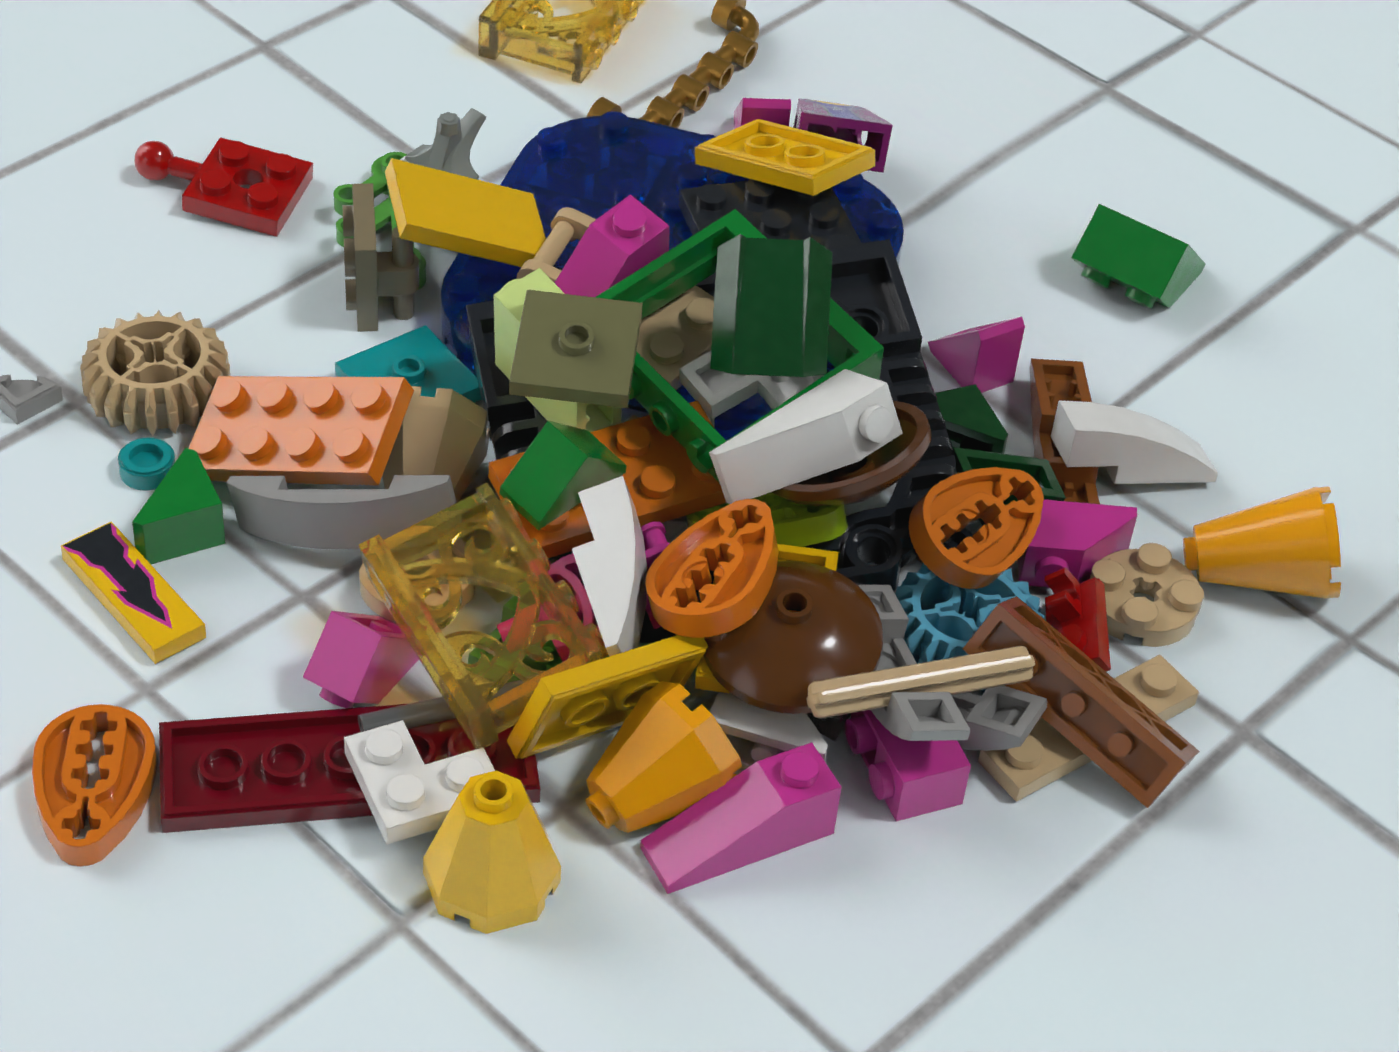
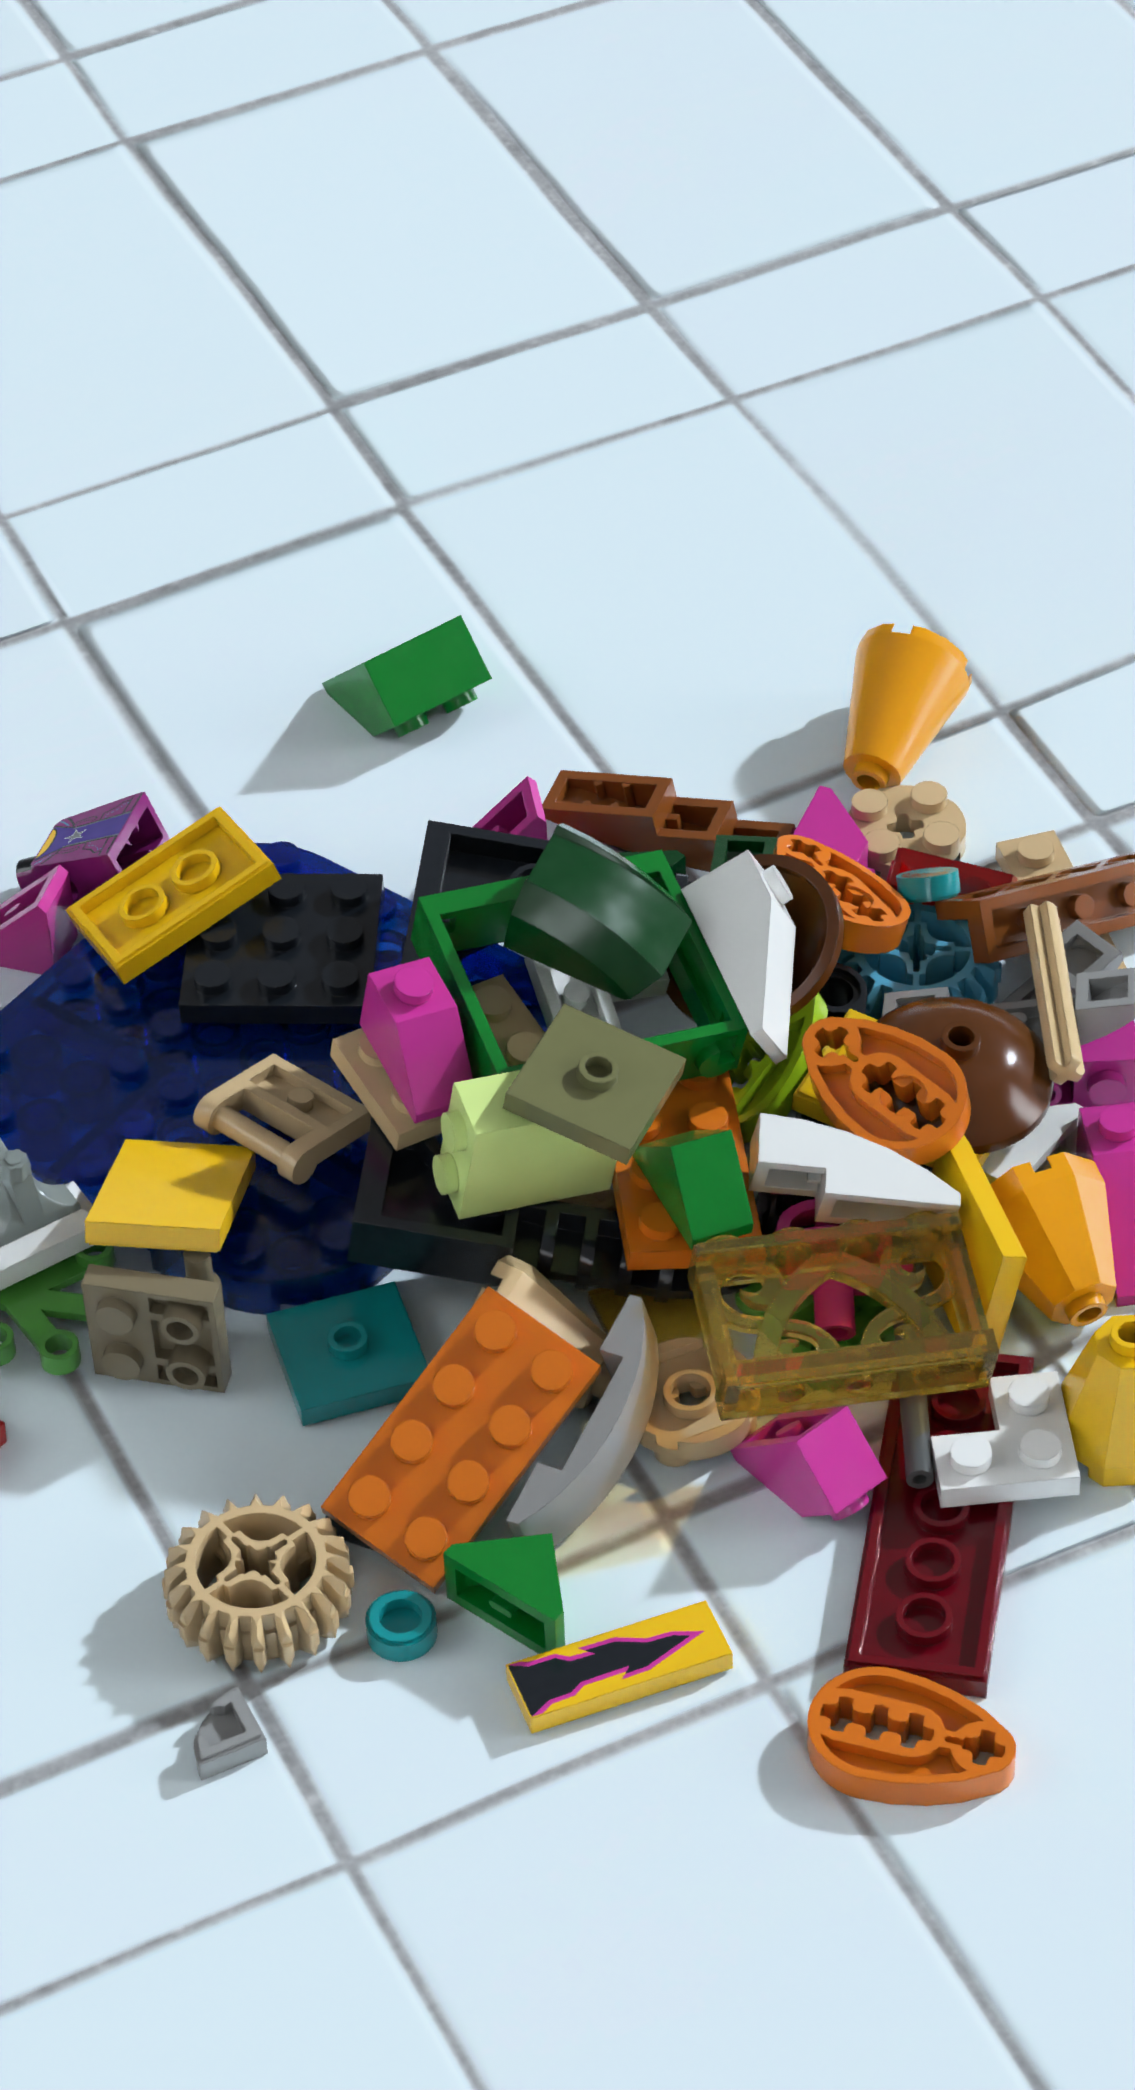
camera: 65 degrees left, 0 degrees up
white slope [1051,400,1218,484] -> none
none -> teal tile [896,867,961,903]

